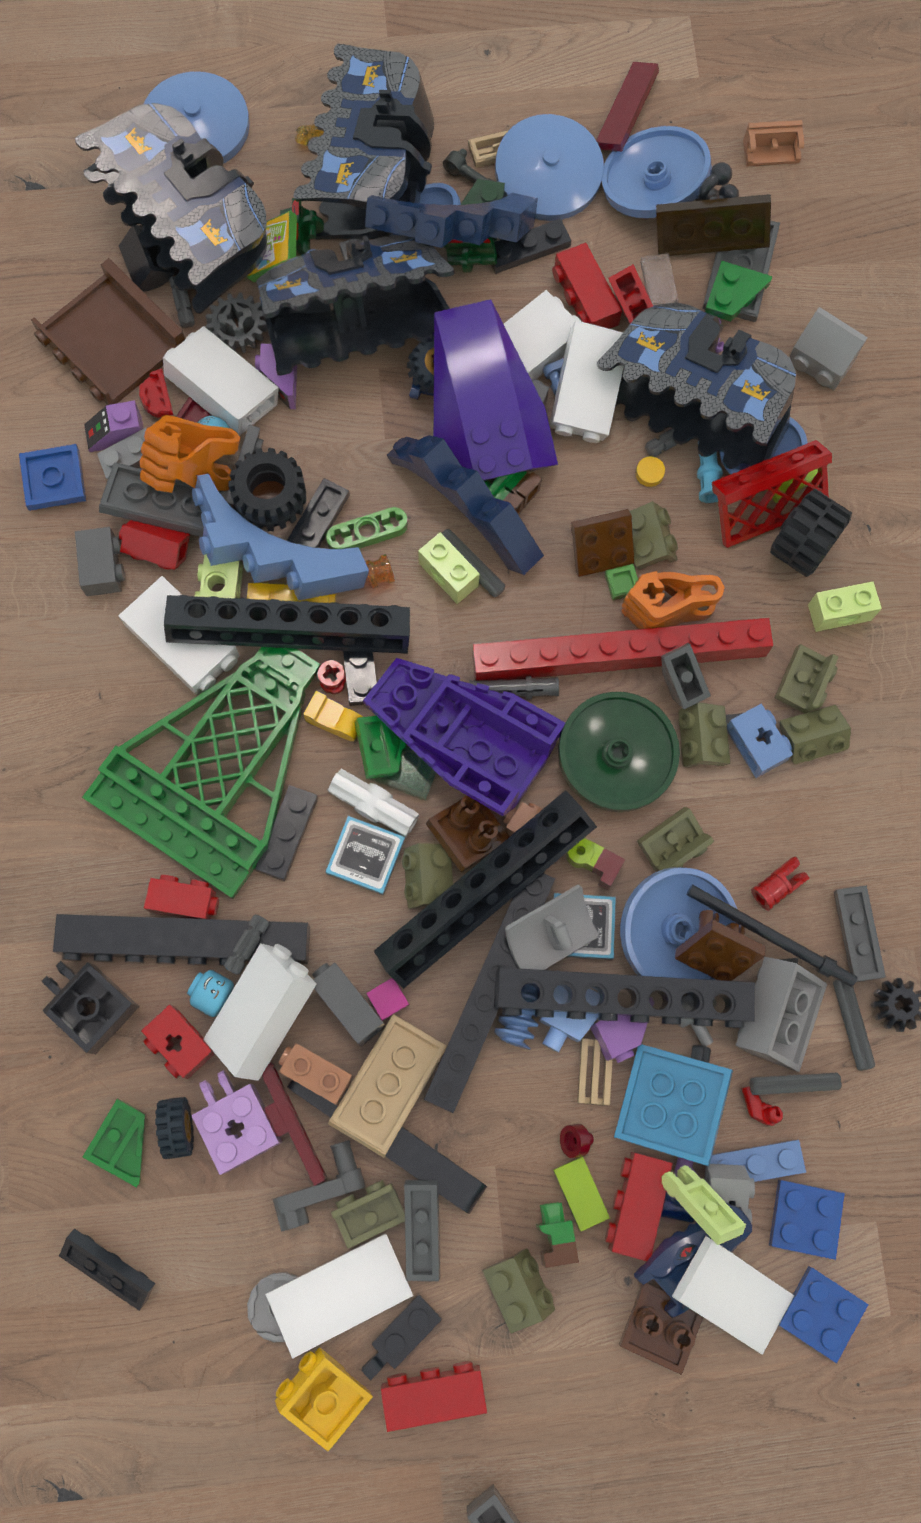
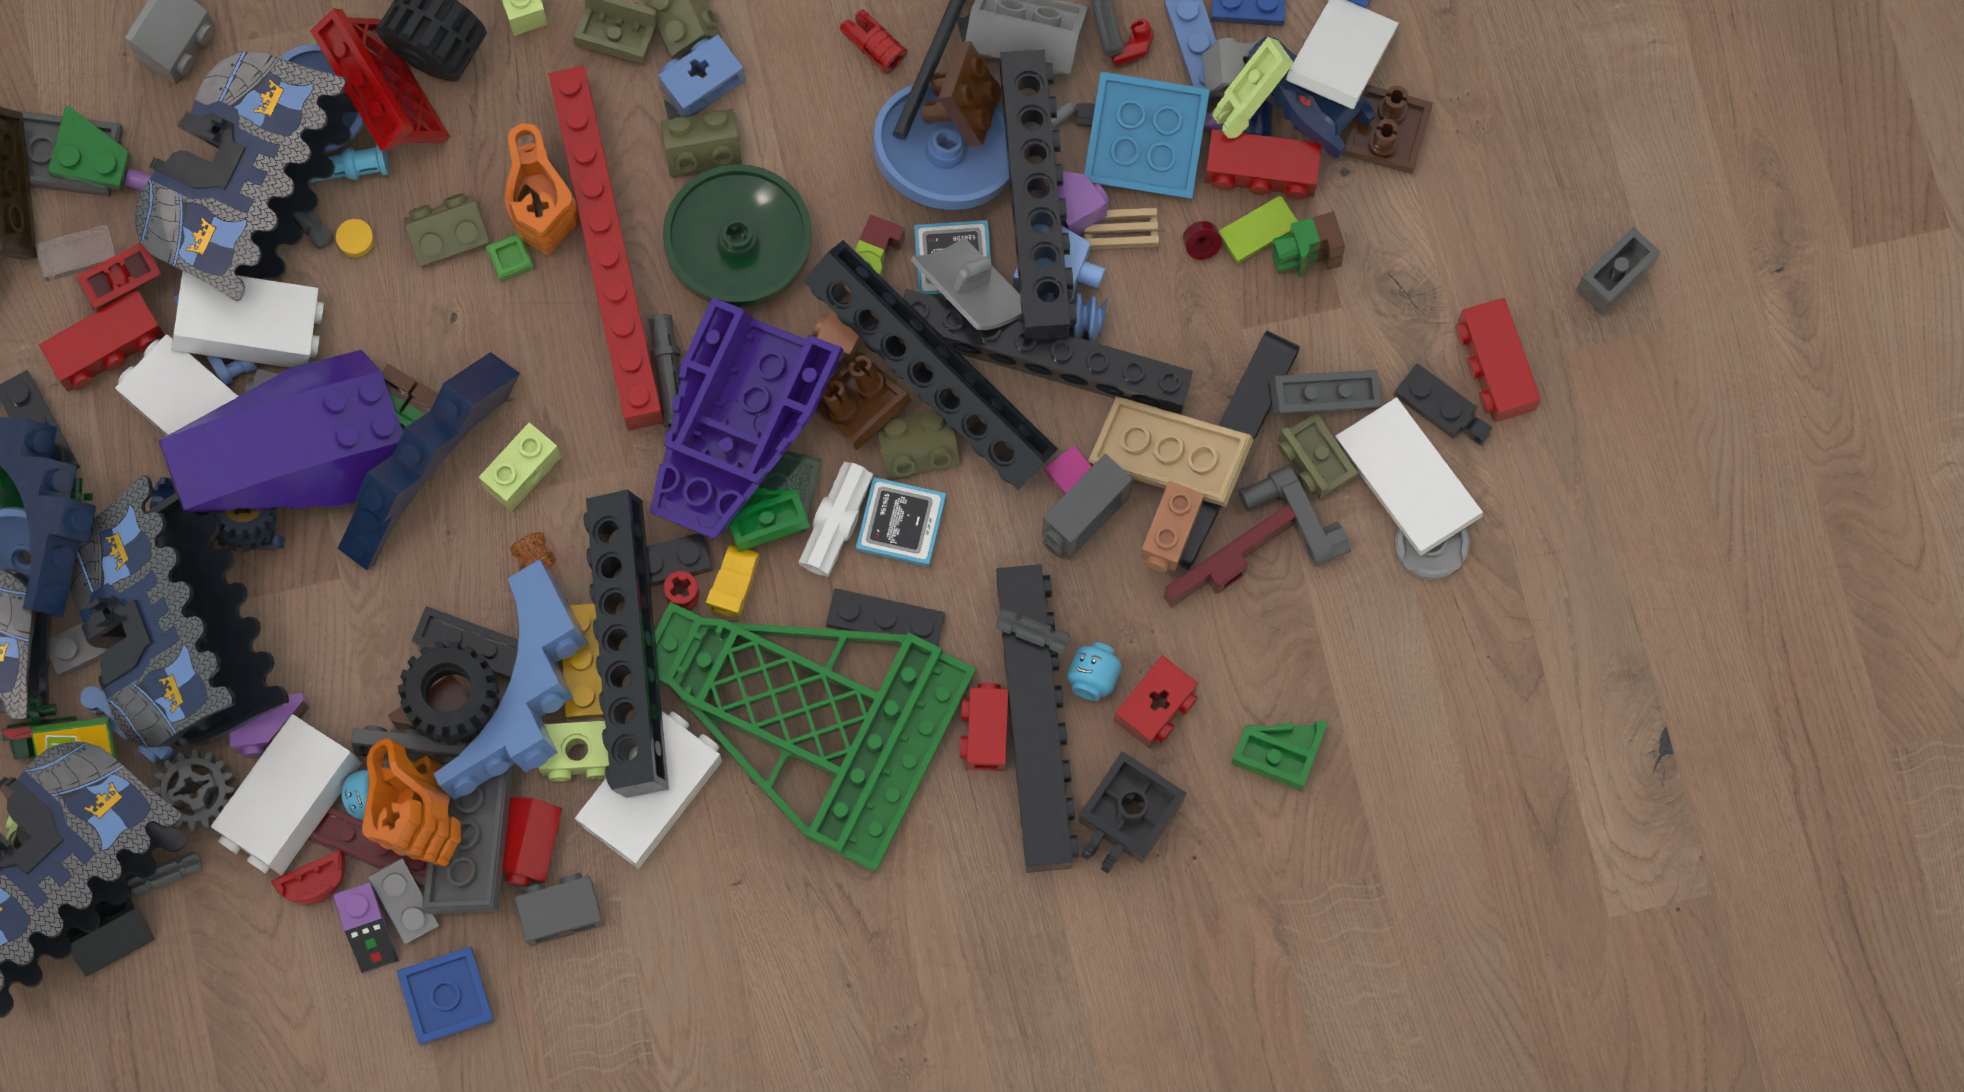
camera: 95 degrees left, 0 degrees up
reddish brown panel [31,258,185,405] -> none
black plate [59,1228,155,1311] -> none
black wheel [155,1097,194,1159] -> none
lavender hinge [191,1070,283,1175] -> none
white brick [203,943,317,1081] -> none
yellow plate [275,1347,373,1451] -> none
bright green beam [326,507,408,549] -> none
dark grey axle [442,529,505,598] -> none
olive bracket [483,1248,555,1333] -> none
reddish brown plate [571,509,634,577] -> none
olive bracket [637,807,714,872] -> none
dark grey slope [661,643,711,709] -> none

